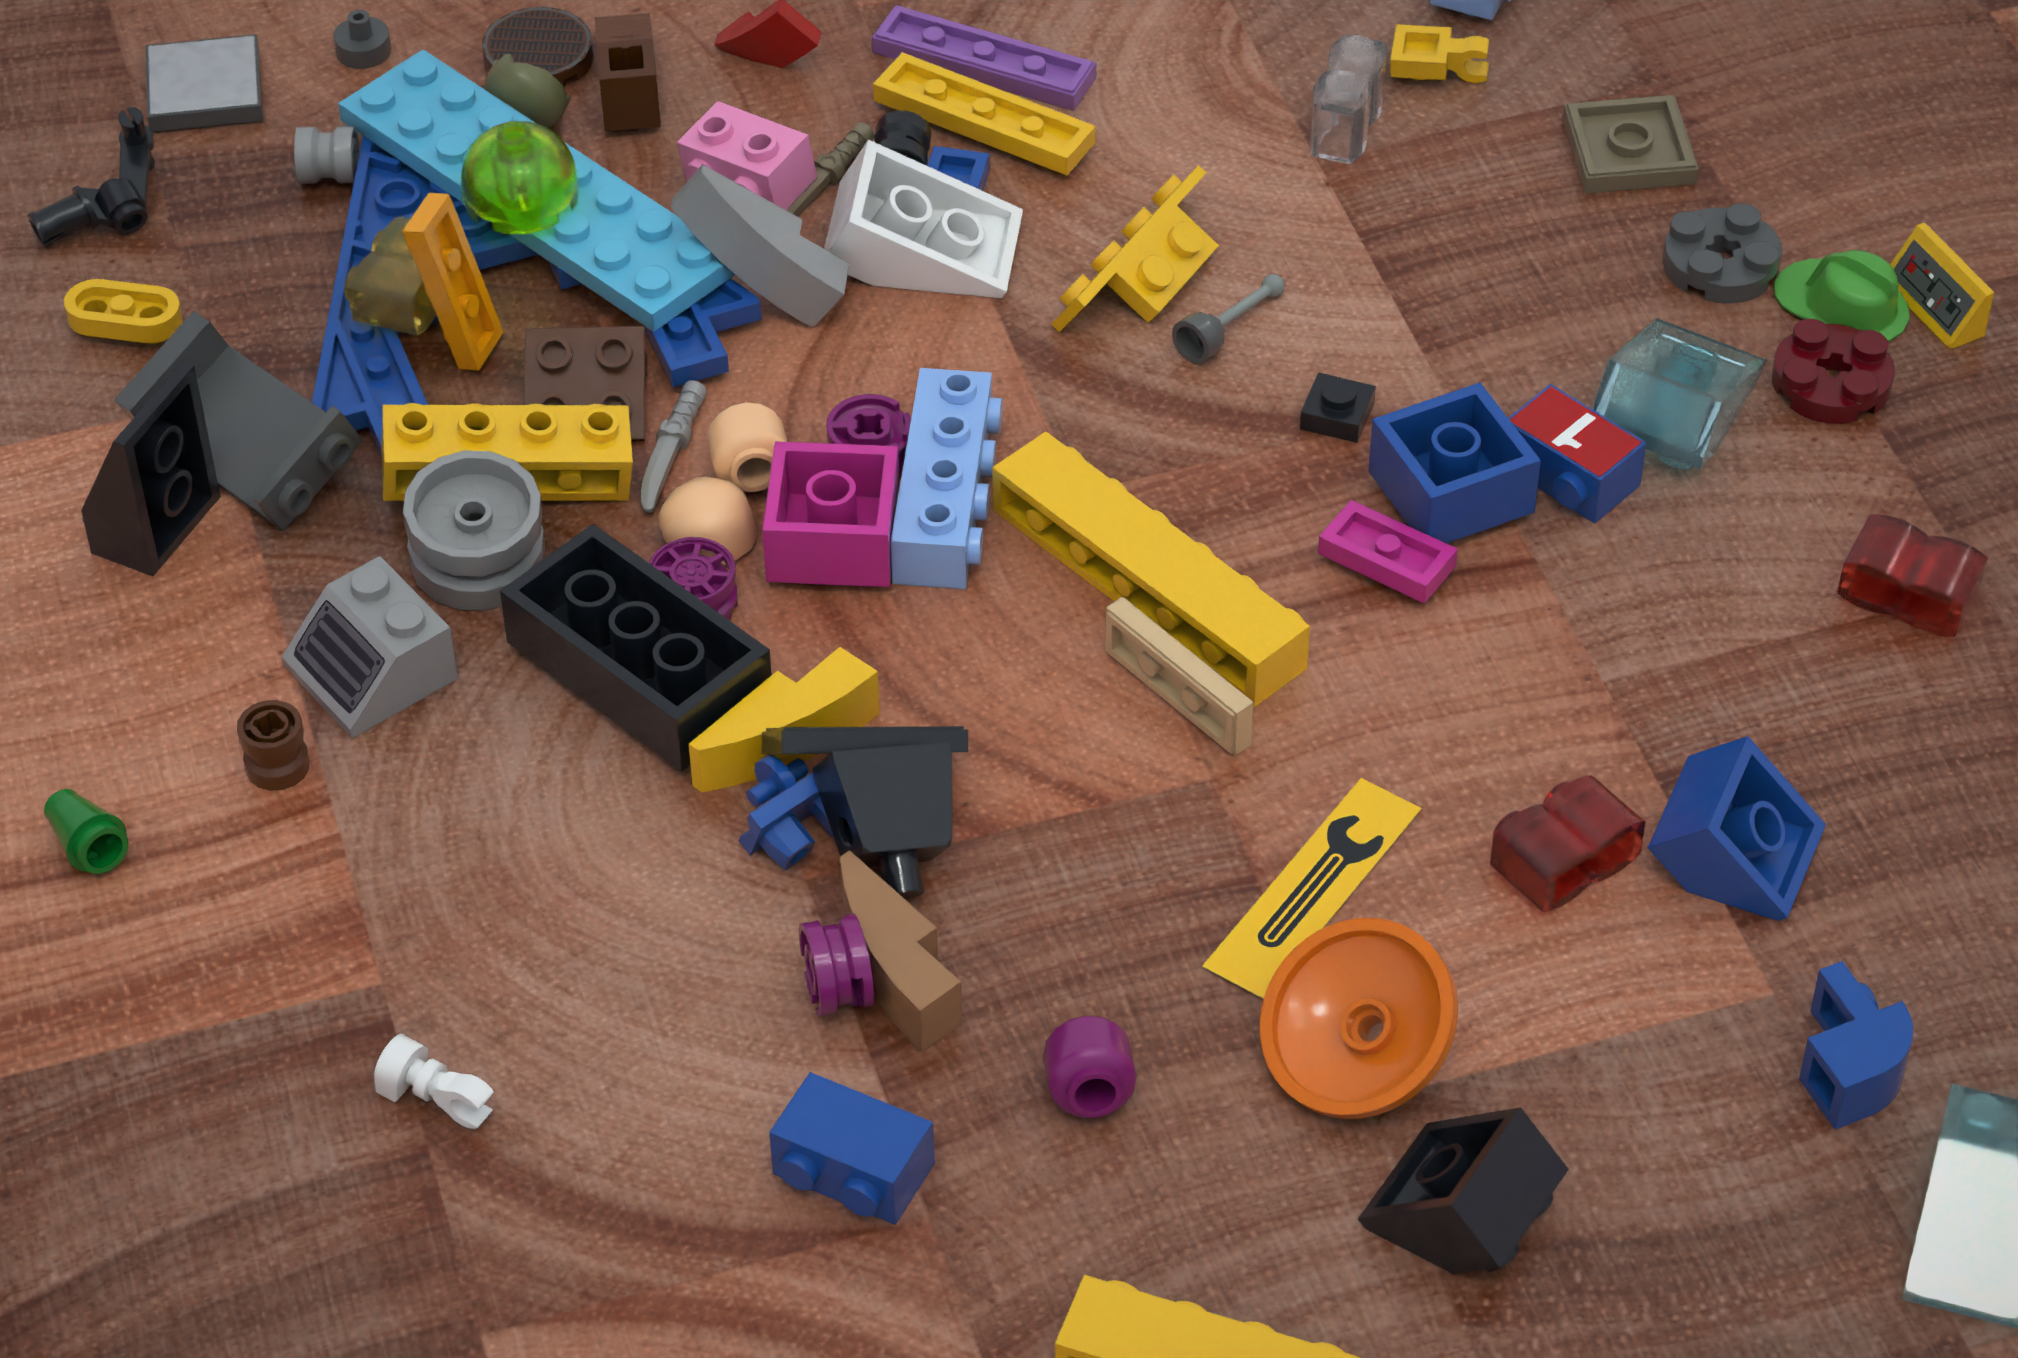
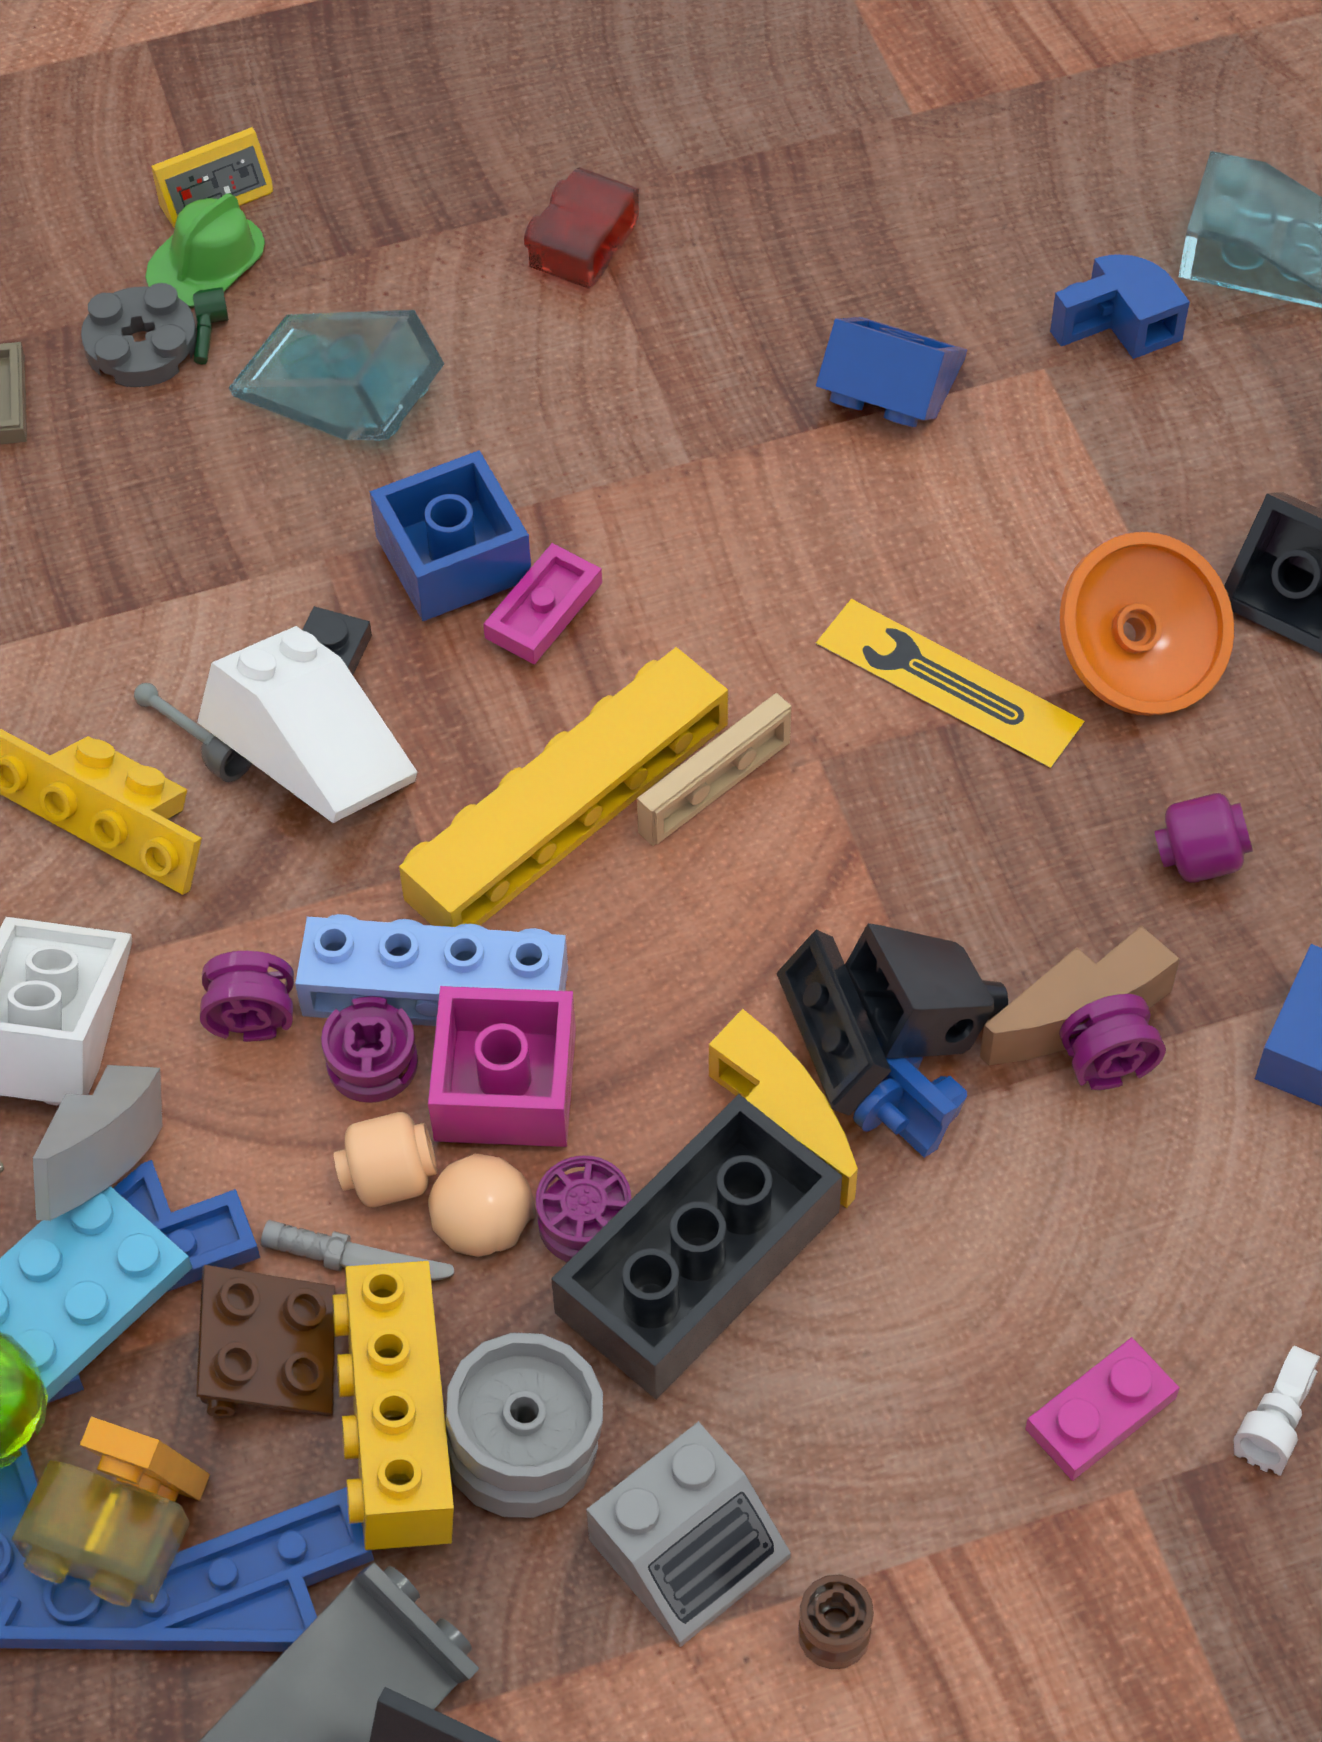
camera: 90 degrees left, 10 degrees up
clear red brick [1490,775,1646,912] -> none
brick [1508,384,1646,524] -> none
dark red plate [1772,318,1895,424] -> none
none -> dark green hand [193,287,229,365]
none -> white slope [197,626,418,823]
none -> magenta wheel [200,950,294,1042]
none -> dark pink plate [1025,1337,1180,1481]

